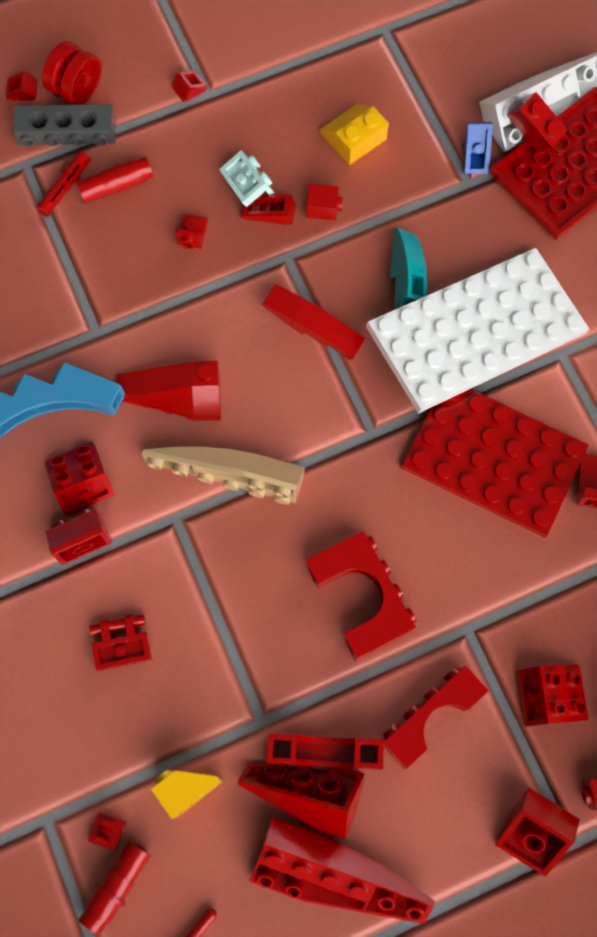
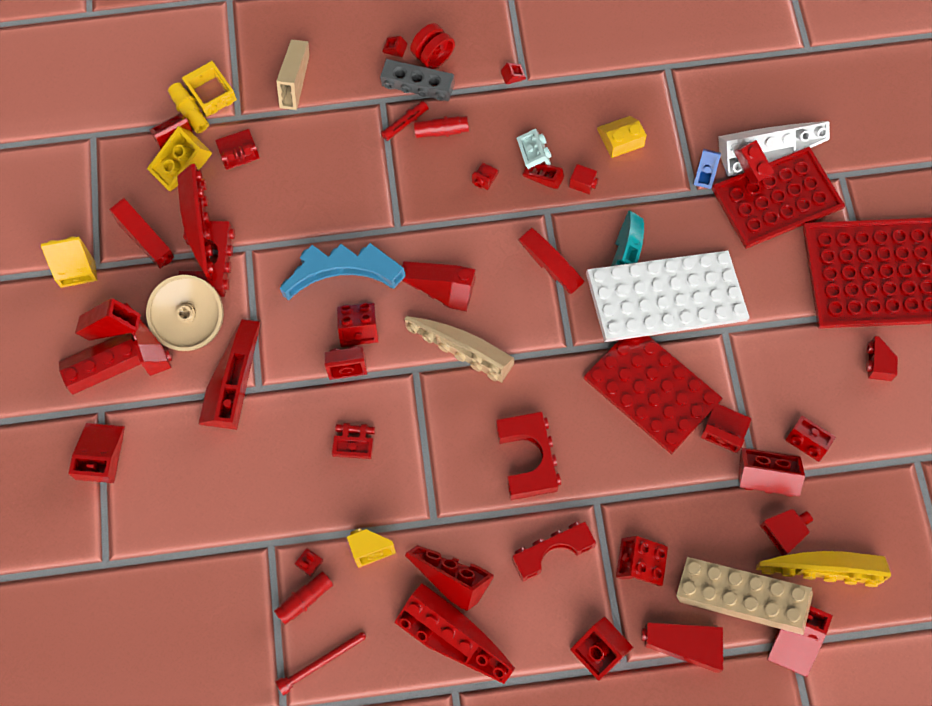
camera: 20 degrees right, 5 degrees down
red arch [267,733,384,770] -> none

